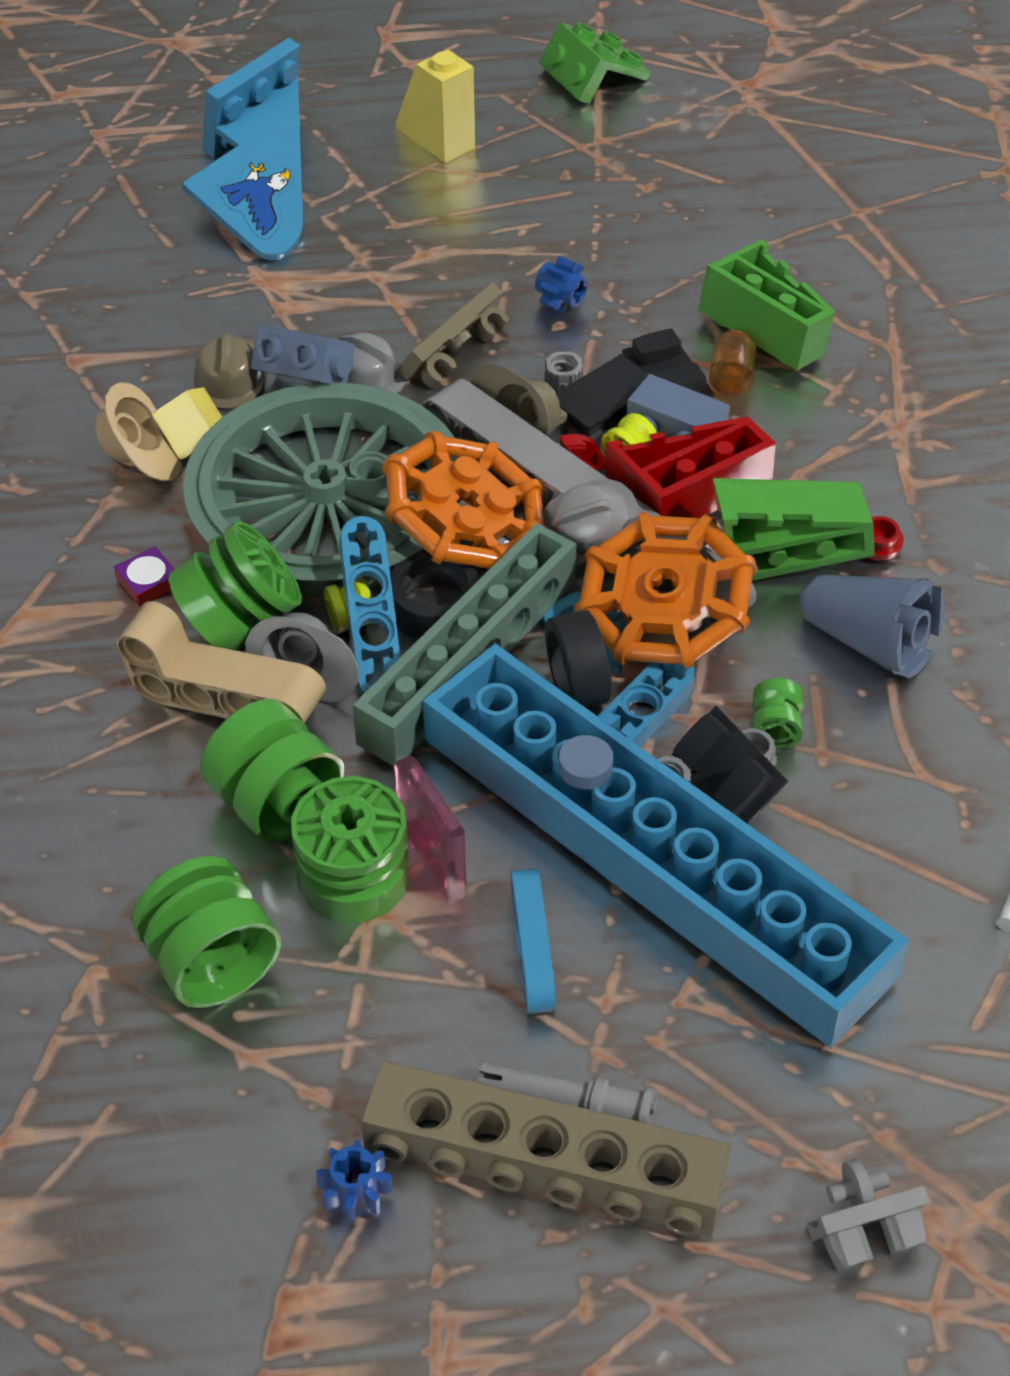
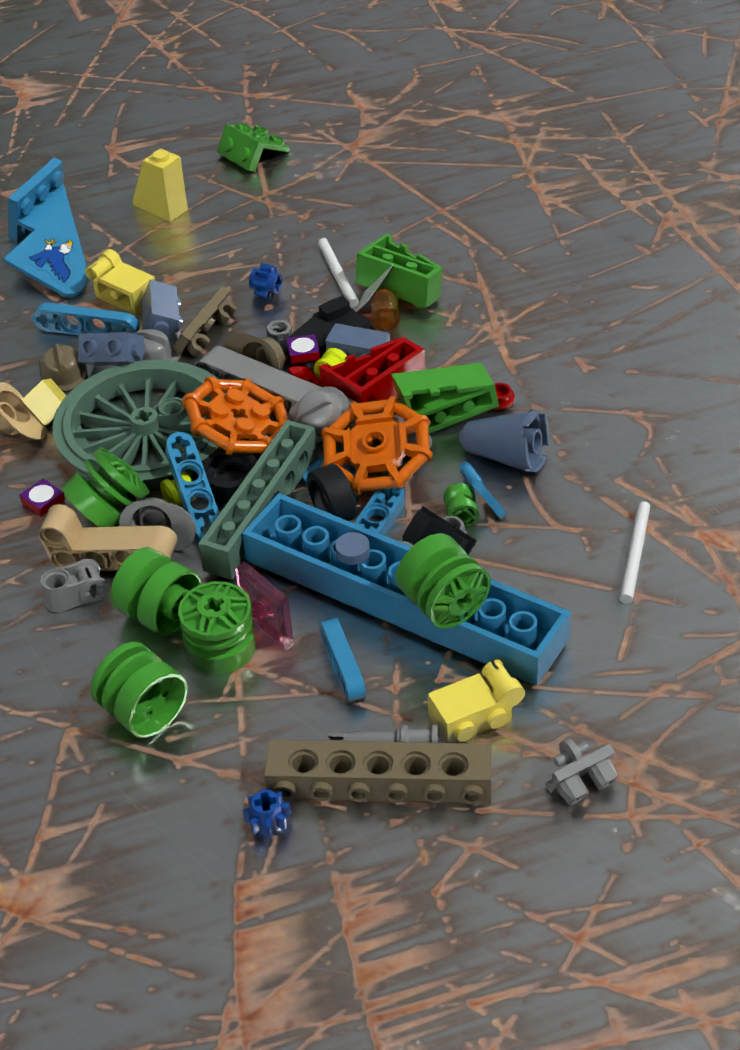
camera: 10 degrees left, 5 degrees down
none -> dark azure beam [32,302,140,336]
none -> light grey piece [40,559,109,613]
none -> light yellow hinge [85,249,155,315]
none -> sand blue brick [141,279,182,342]
none -> tile [286,334,320,364]
none -> white bar [318,238,359,308]
none -> white sticker [356,264,393,312]
none -> bright green wheel [396,533,491,629]
none -> light yellow hinge [428,660,525,743]
none -> dark azure helmet [459,461,507,519]

